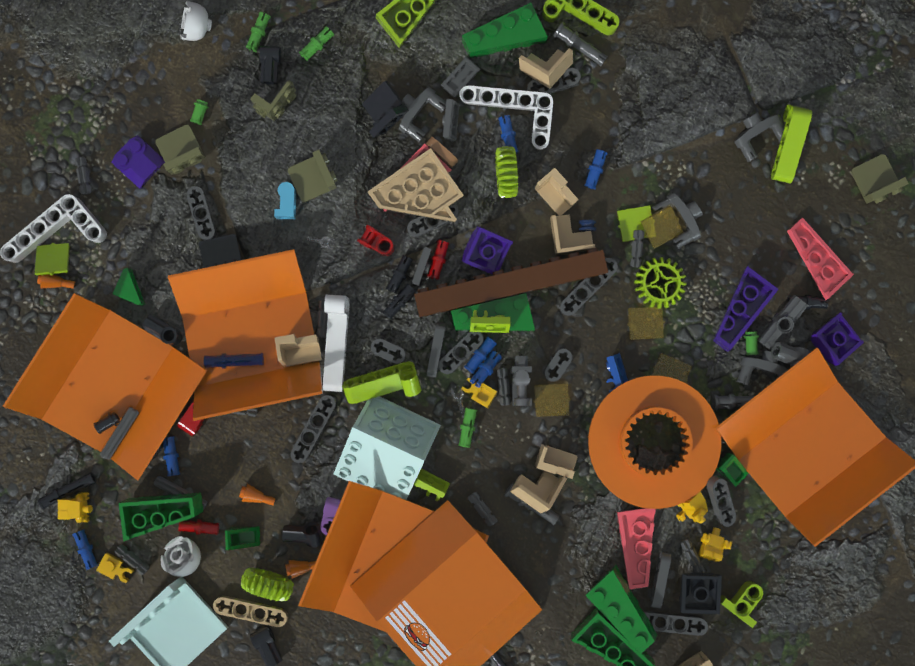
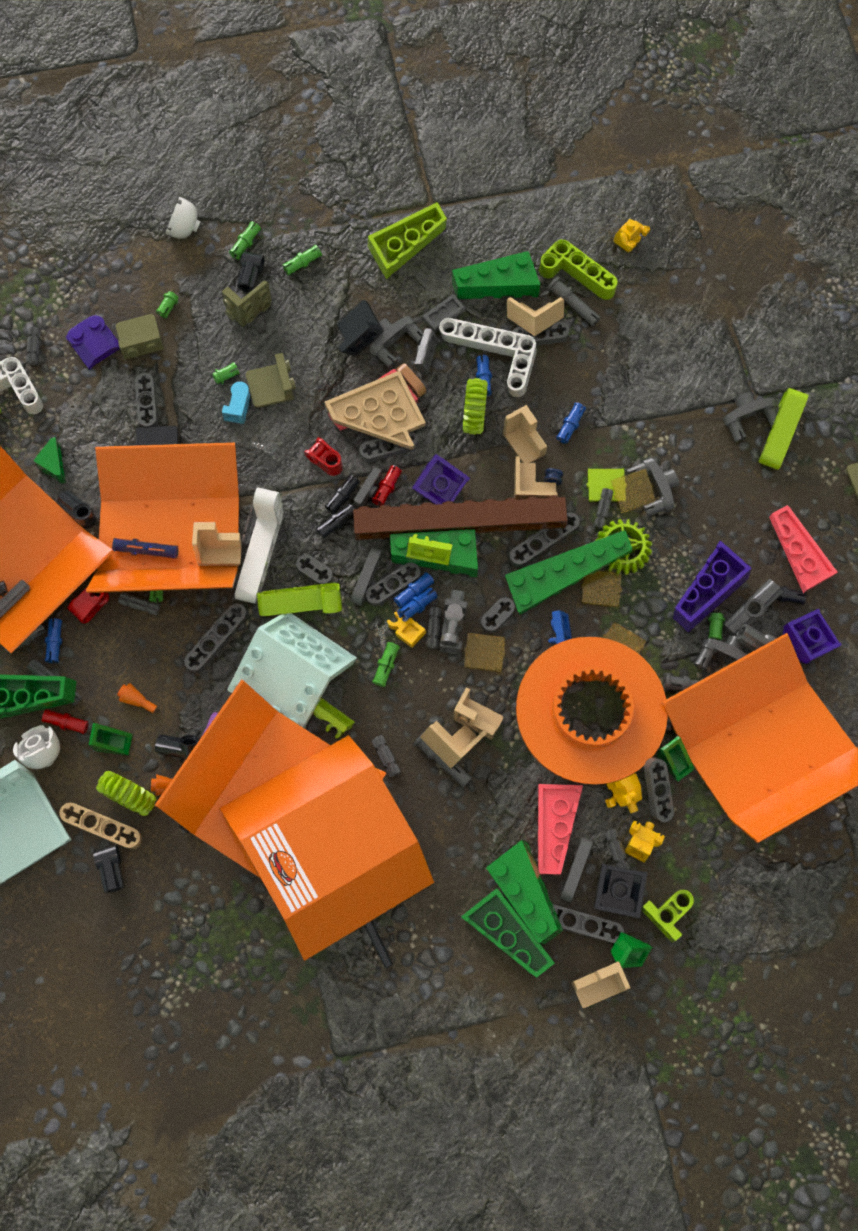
camera: 15 degrees right, 15 degrees down
none -> bright green pin [212,362,240,384]
none -> green wing [505,530,633,615]
none -> green slope [610,932,653,968]

